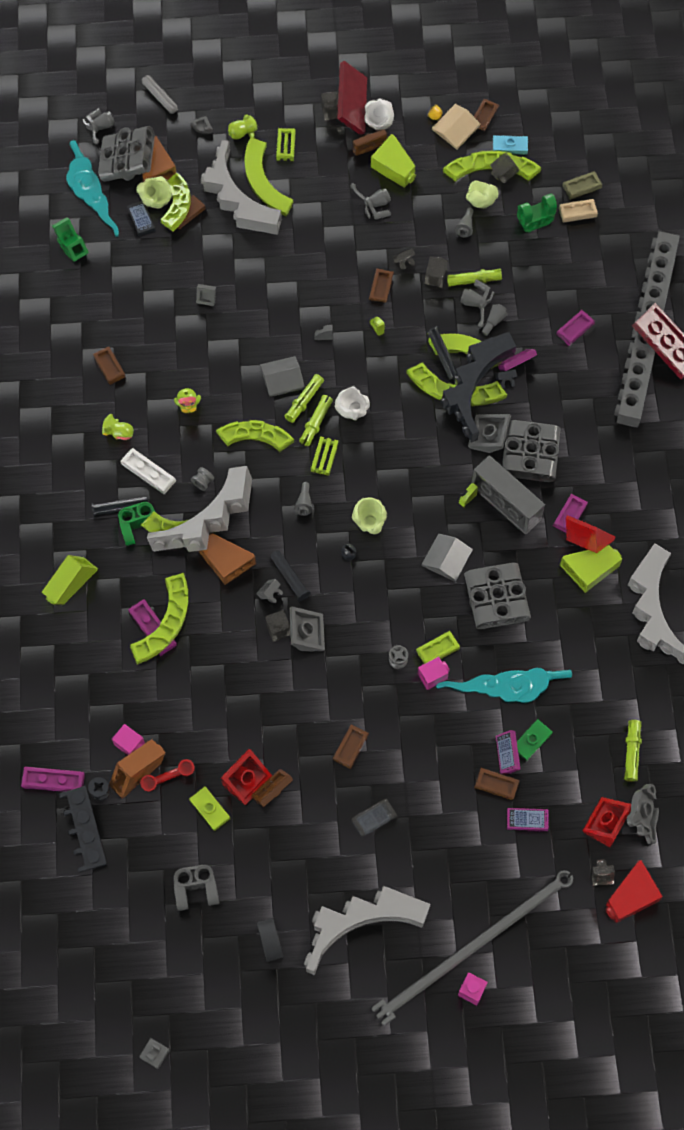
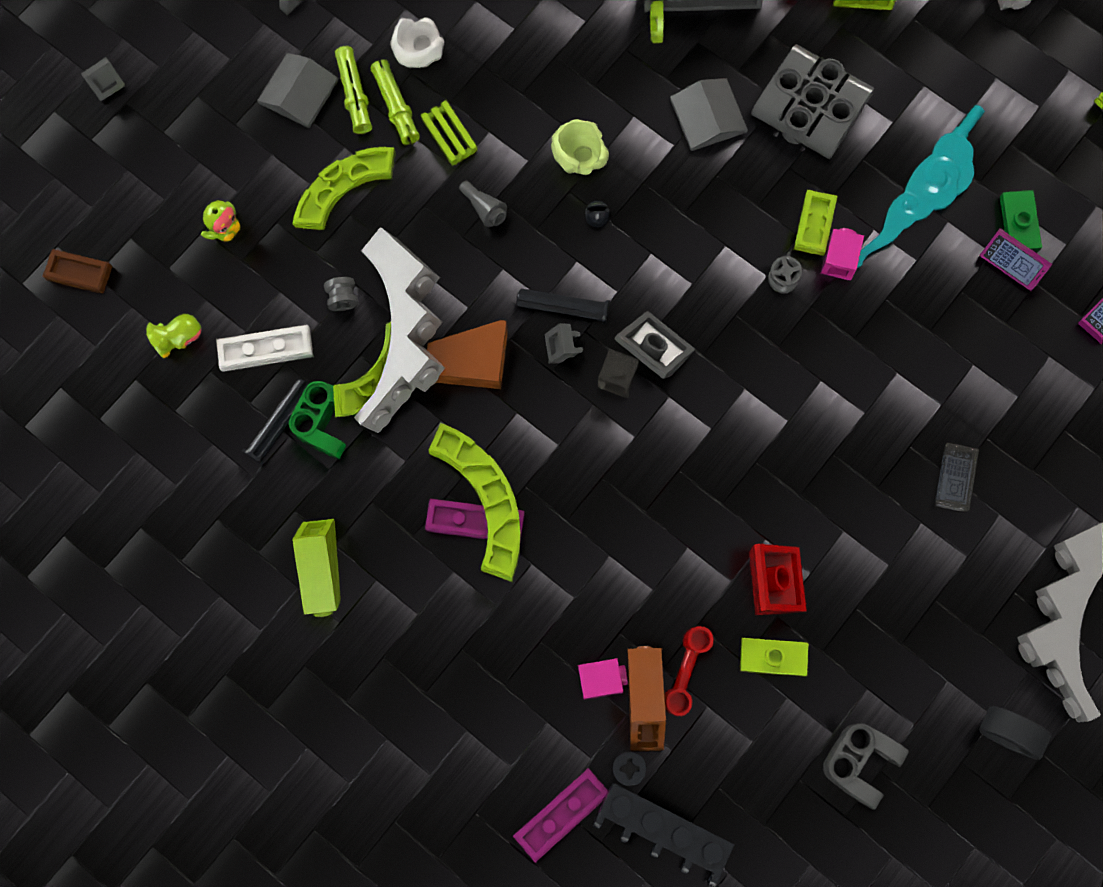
camera: 40 degrees left, 10 degrees up
reddish brown plate [251,769,293,807] -> none
reddish brown tile [333,724,369,769] -> none
reddish brown tile [475,768,519,800] -> none

